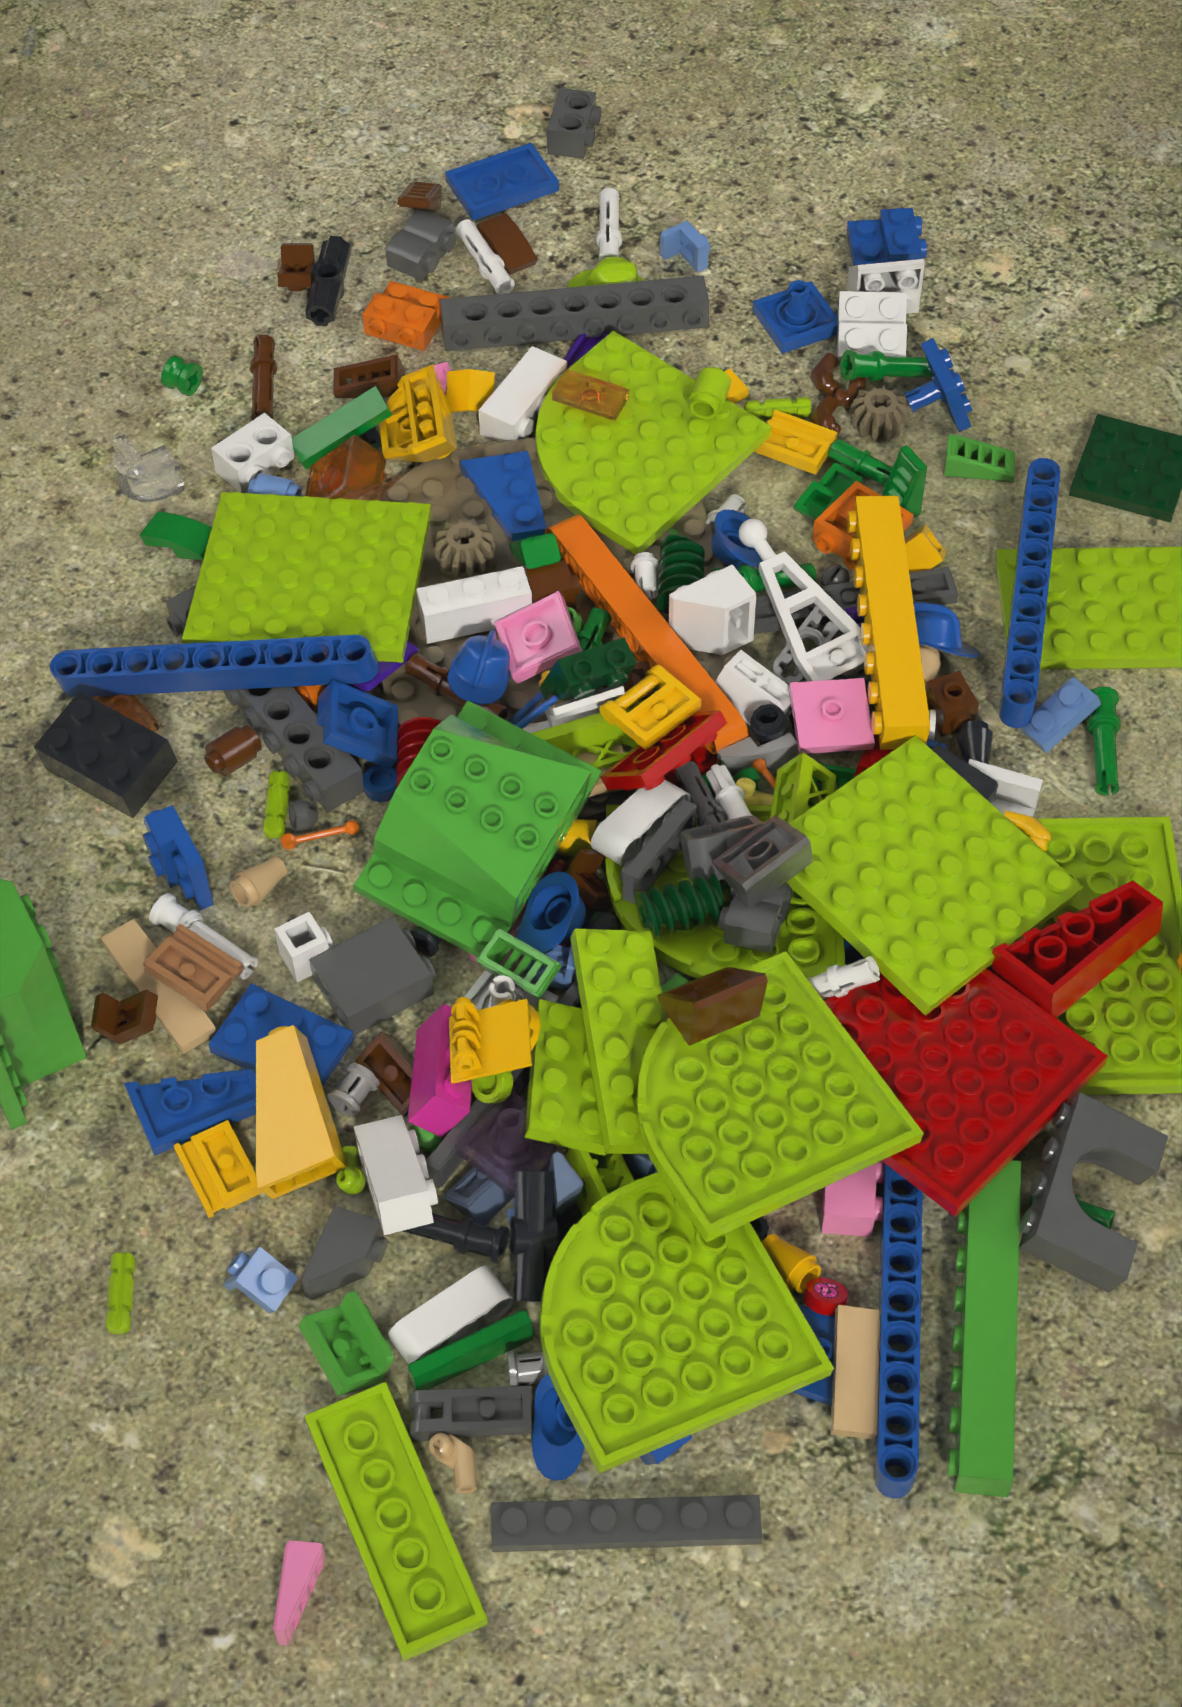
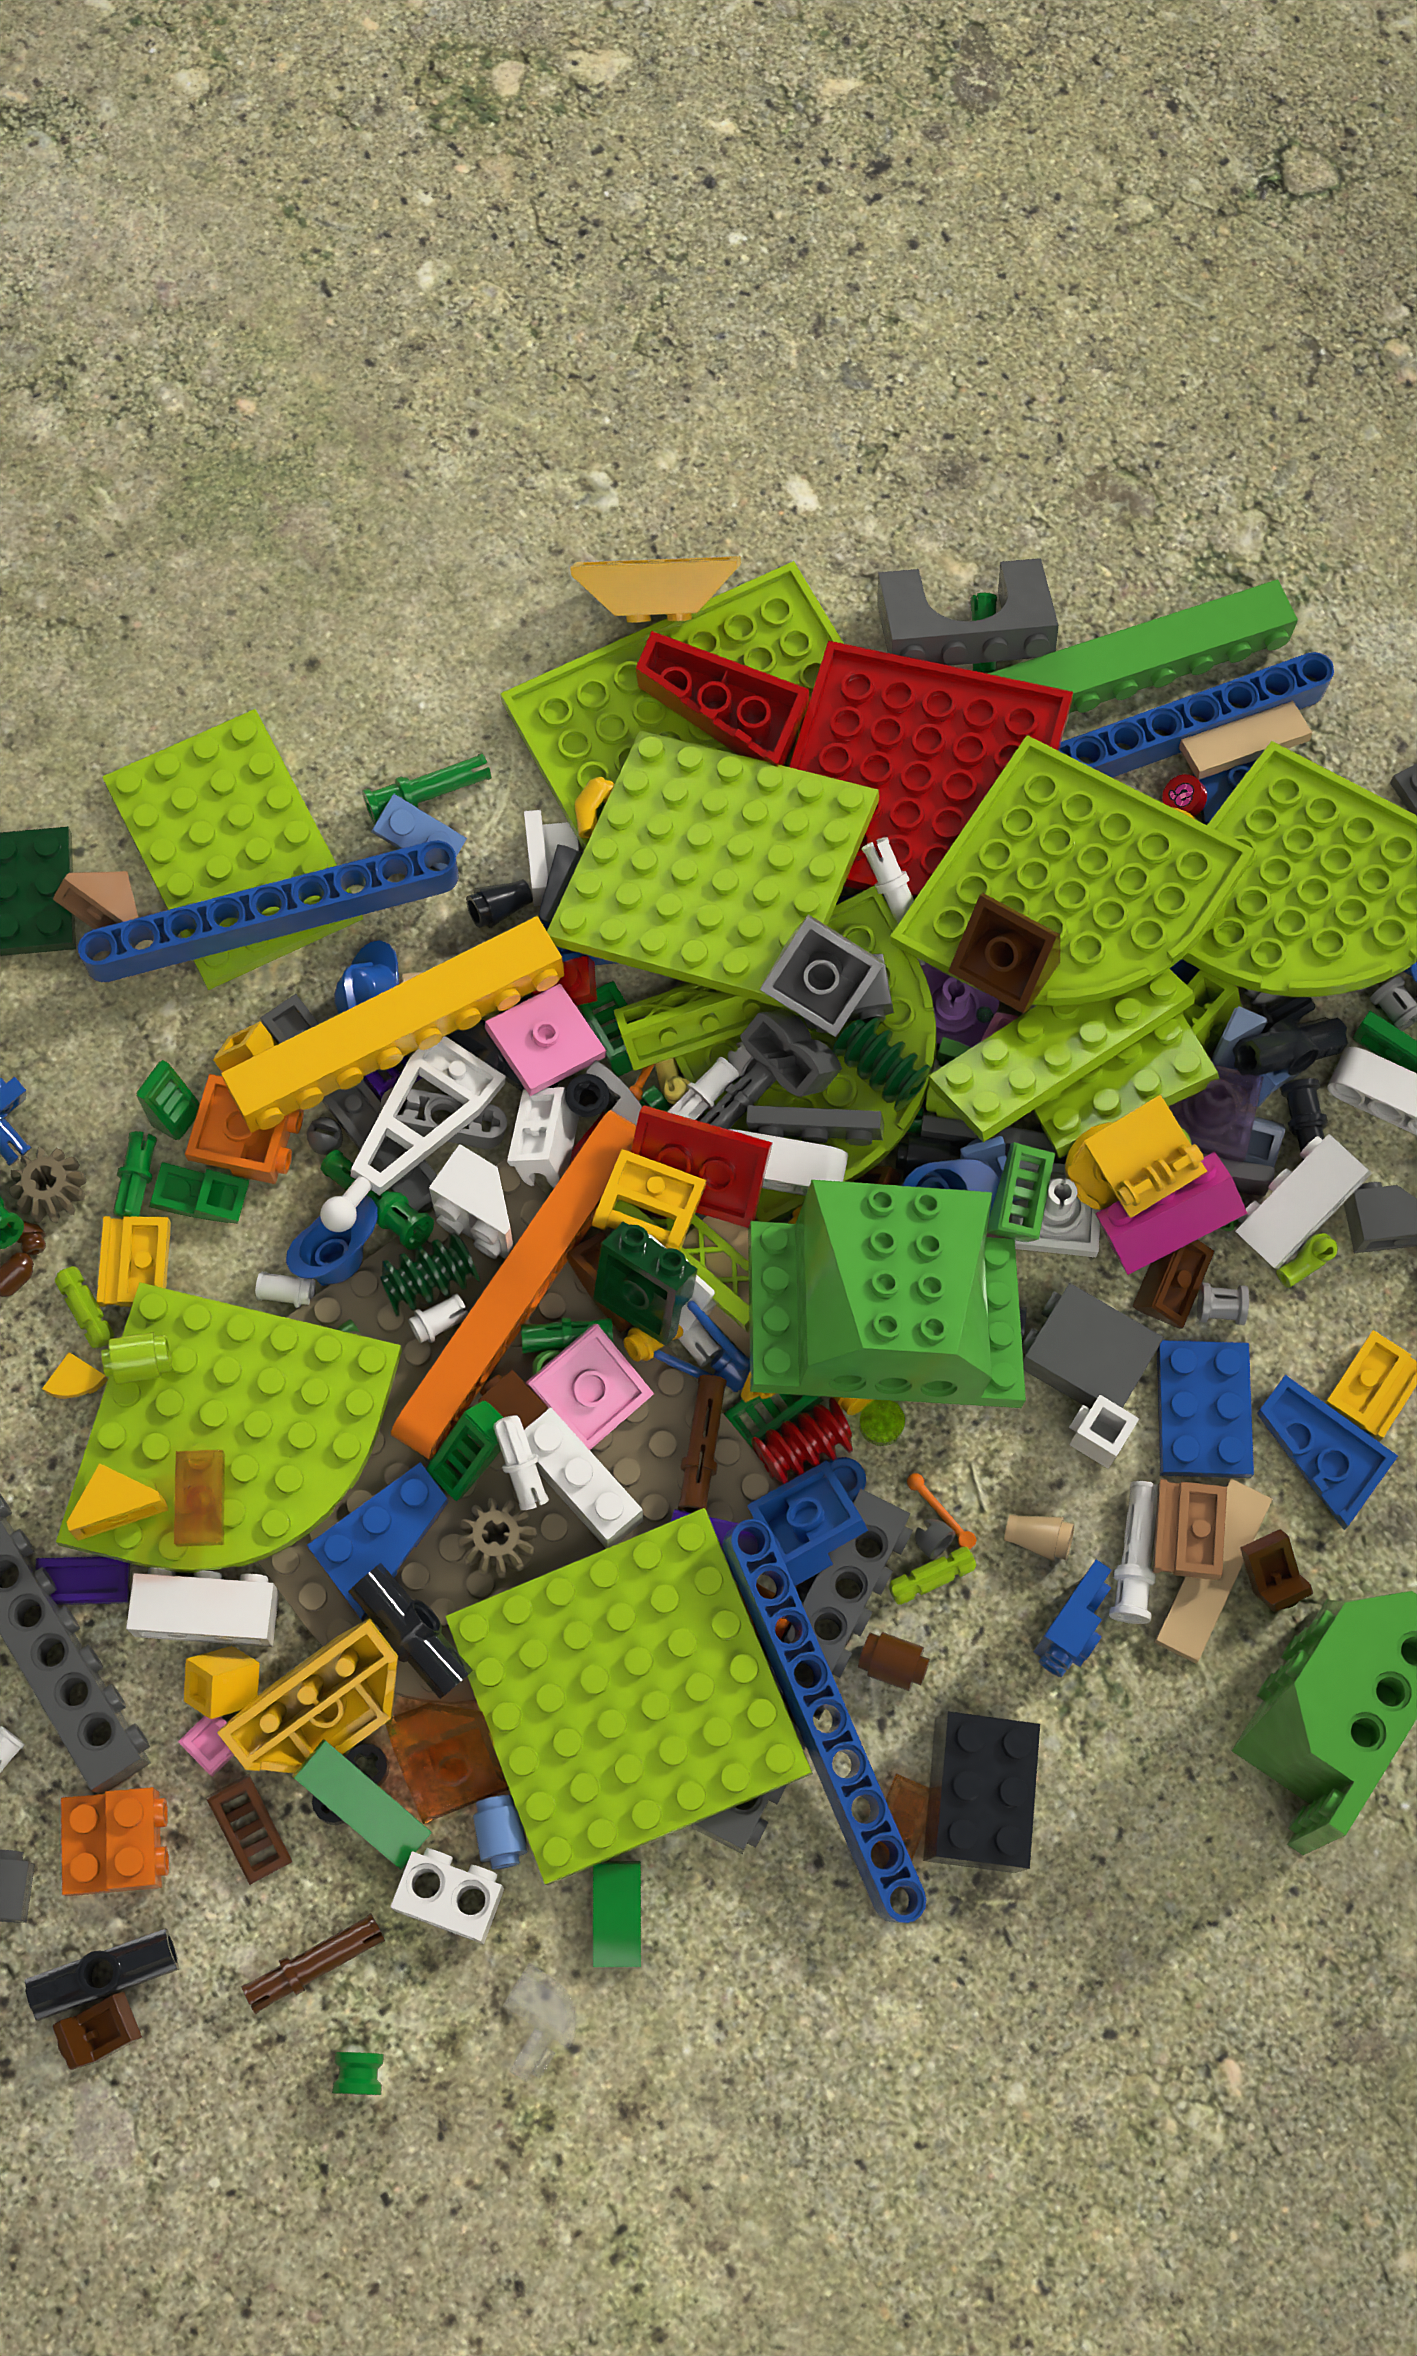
camera: 120 degrees left, 15 degrees up
yellow slope [256,1025,348,1199] -> none
blue piece [447,630,511,705] -> none
reddish brown arm [811,395,841,435] -> none
reddish brown brick [925,671,979,737] -> none
bright green slope [944,434,1015,482] -> none
none -> medium nougat slope [53,871,138,929]
none -> yellow slope [66,1463,168,1541]
none -> black piece [348,1563,473,1699]
none -> white axle [493,1415,549,1510]

